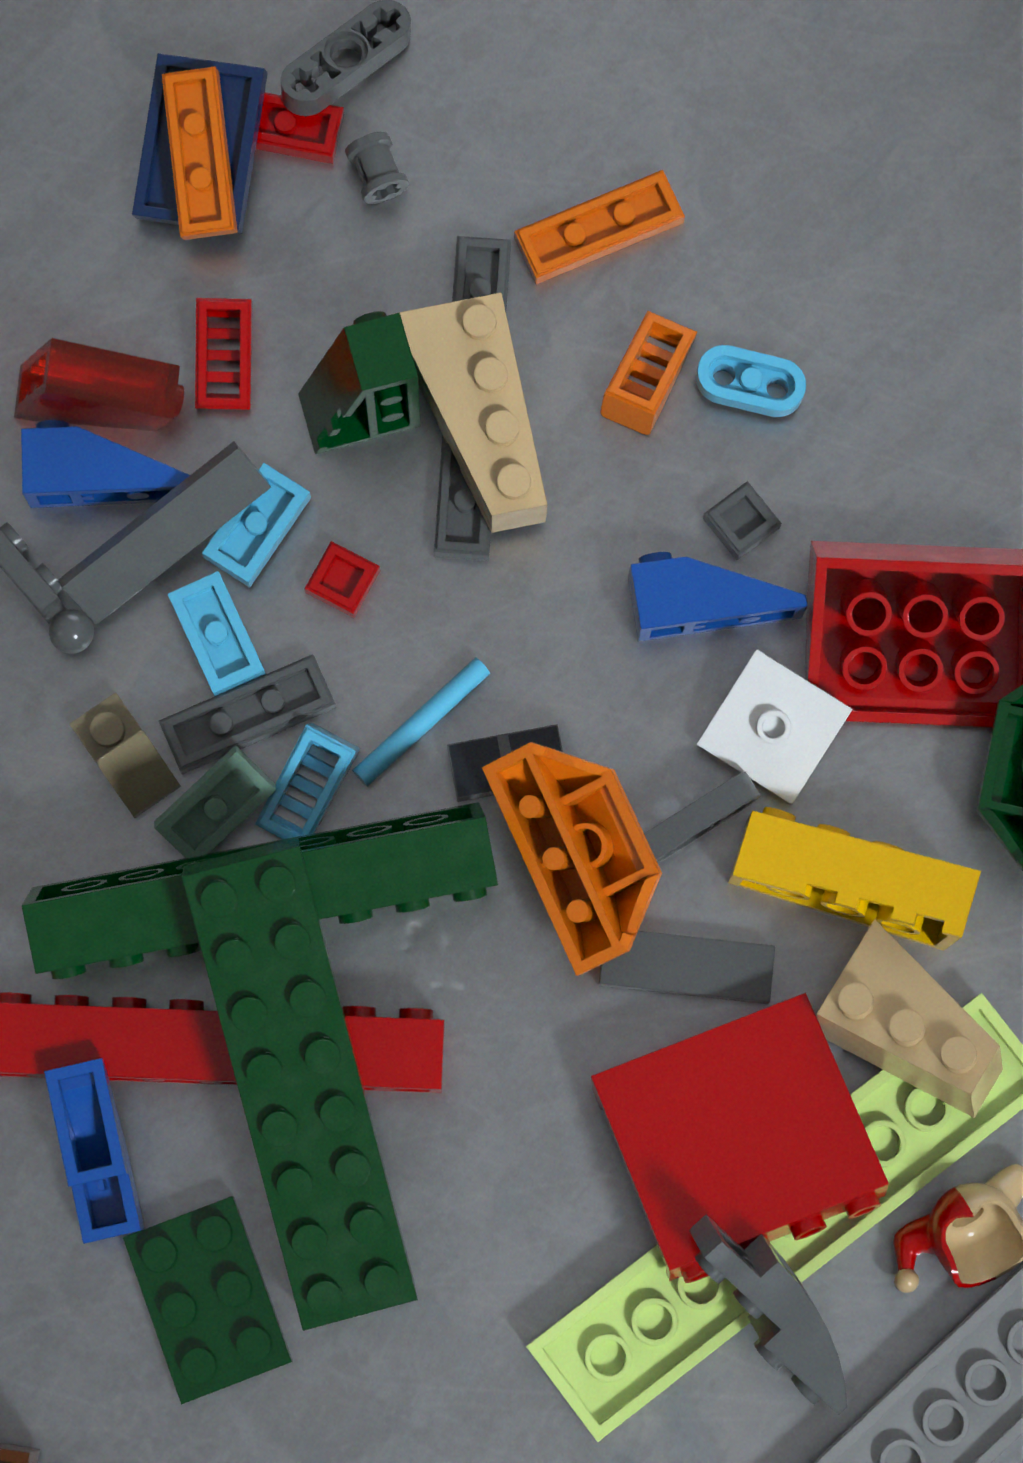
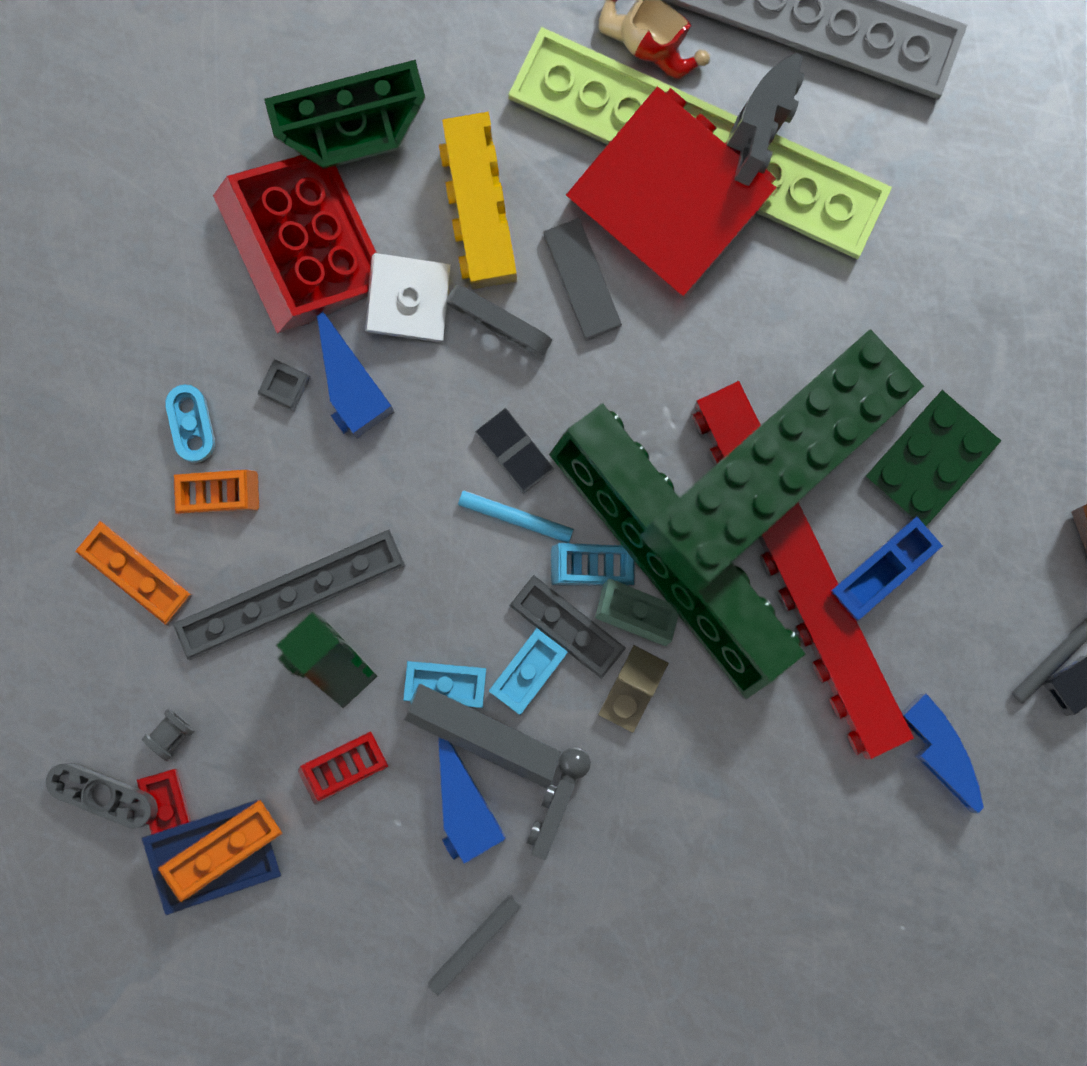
camera: 110 degrees left, 5 degrees up
clear red slope [14,338,184,431] -> none
red tile [304,541,380,618] -> none
tan wedge [393,293,547,533] -> none
orange wedge [482,742,662,976] -> none
tan wedge [817,919,1003,1118] -> none

